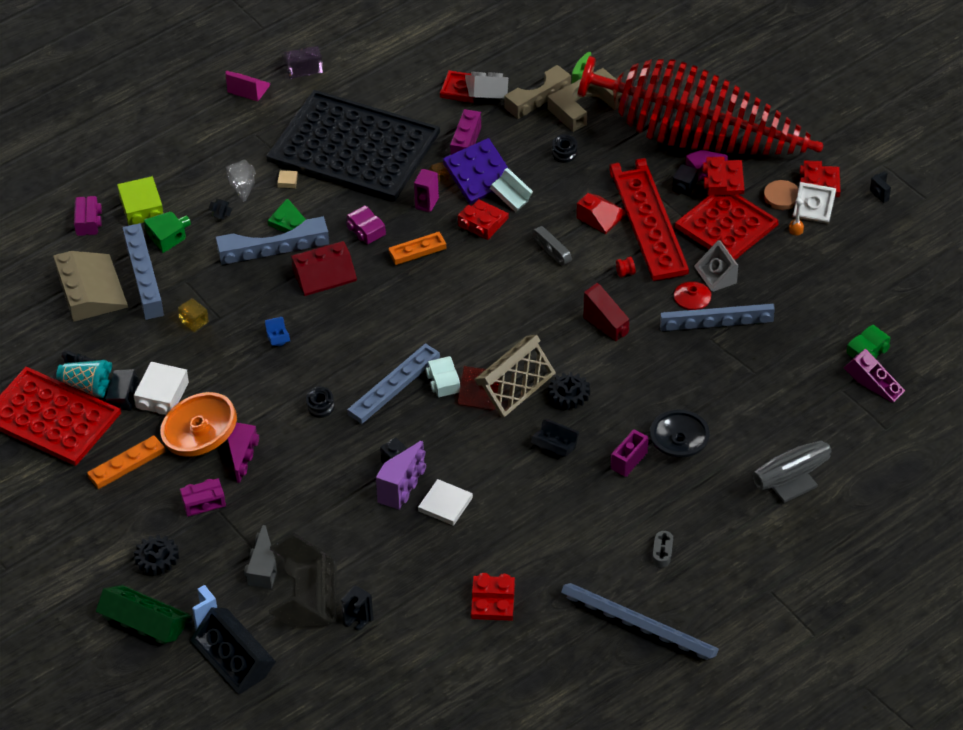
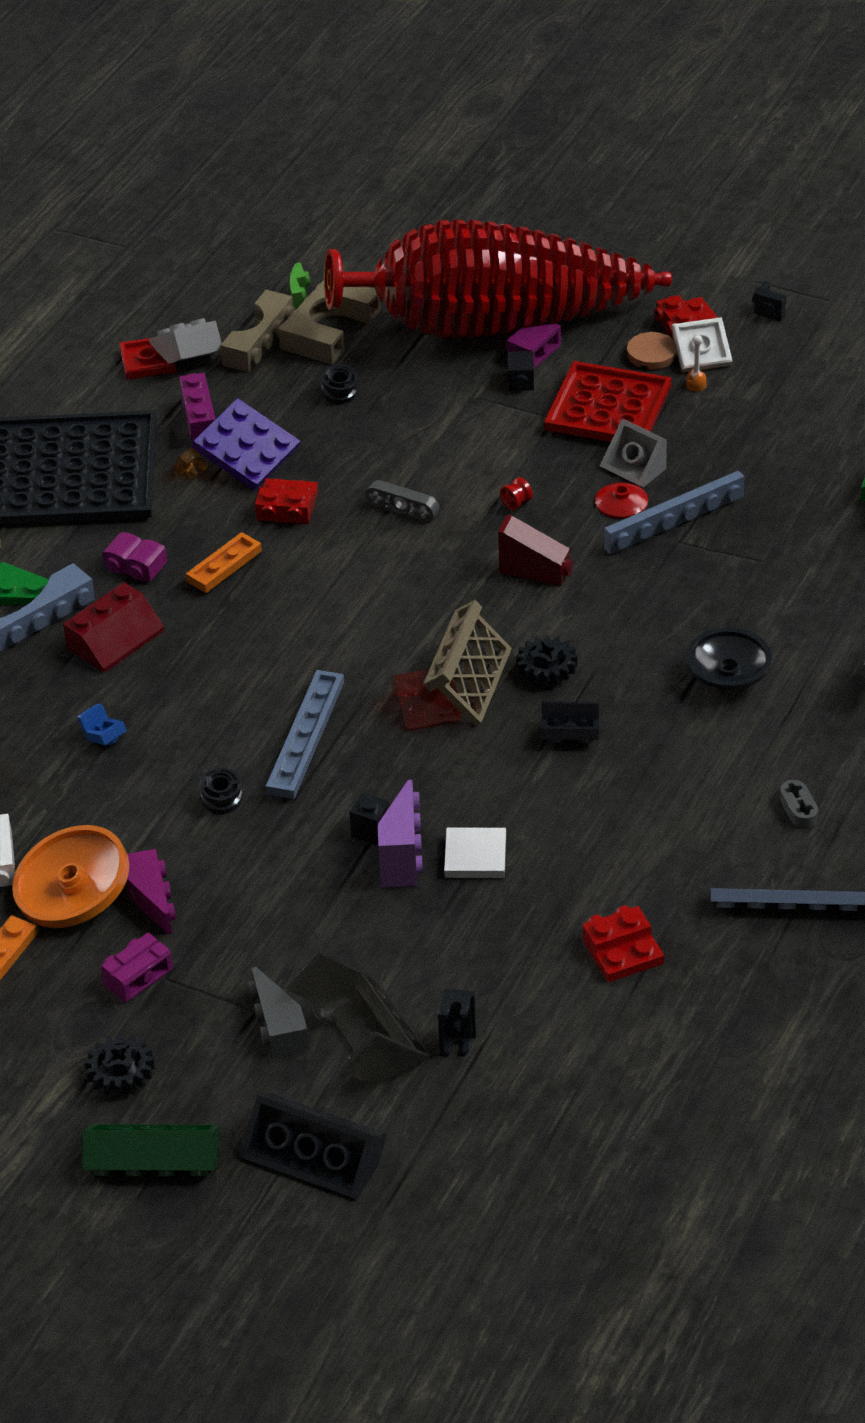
camera: 25 degrees left, 5 degrees down
light blue panel [192,585,217,630] -> none
magenta brick [414,169,439,213] -> none
light aqua brick [426,356,461,397] -> none
light aqua panel [490,168,533,212] -> none
red slope [577,193,627,234] -> none
red hinge [609,158,689,281] -> none
magenta brick [610,429,648,477] -> none
red plate [702,157,745,195] -> none

